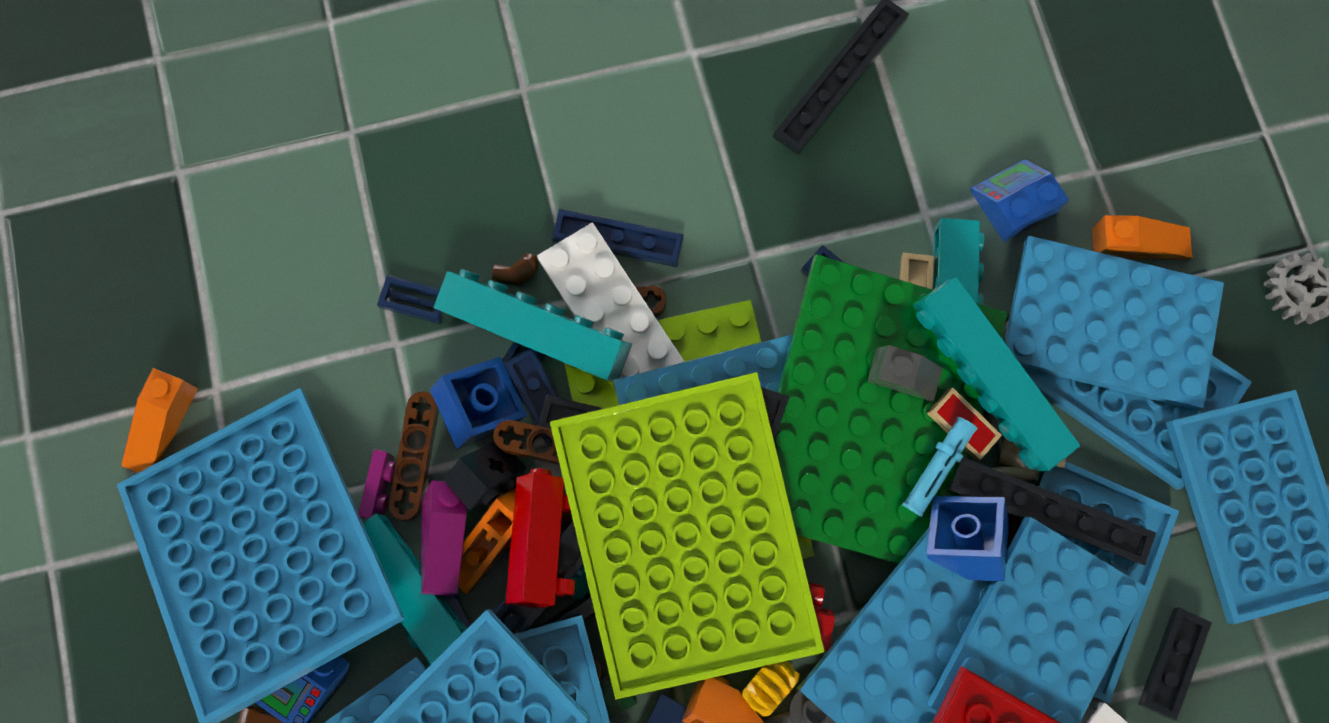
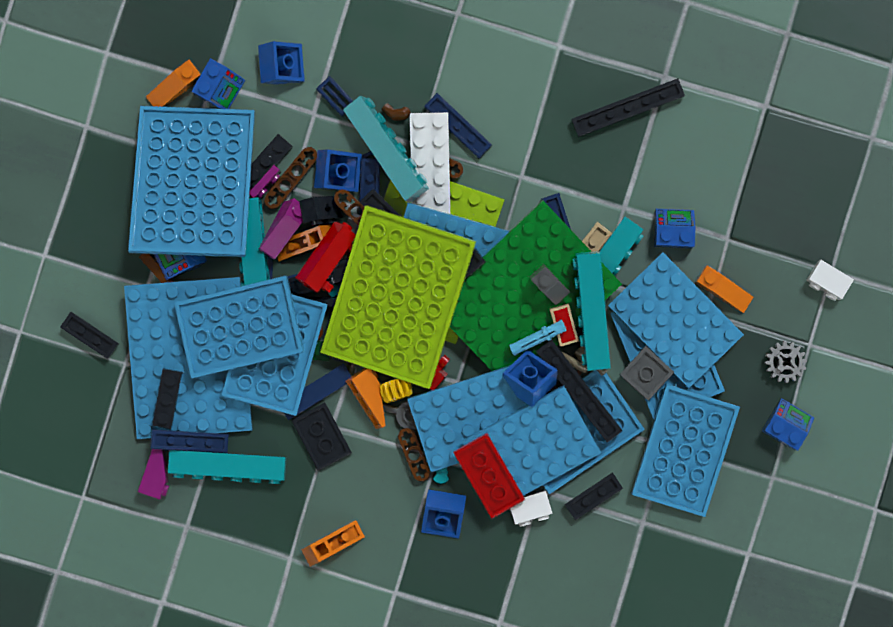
camera: 30 degrees right, 10 degrees up
none -> blue slope [191,58,246,109]
none -> black plate [250,134,293,187]
none -> blue slope [258,41,305,84]
none -> dark grey plate [619,346,674,400]
none -> white brick [806,260,854,301]

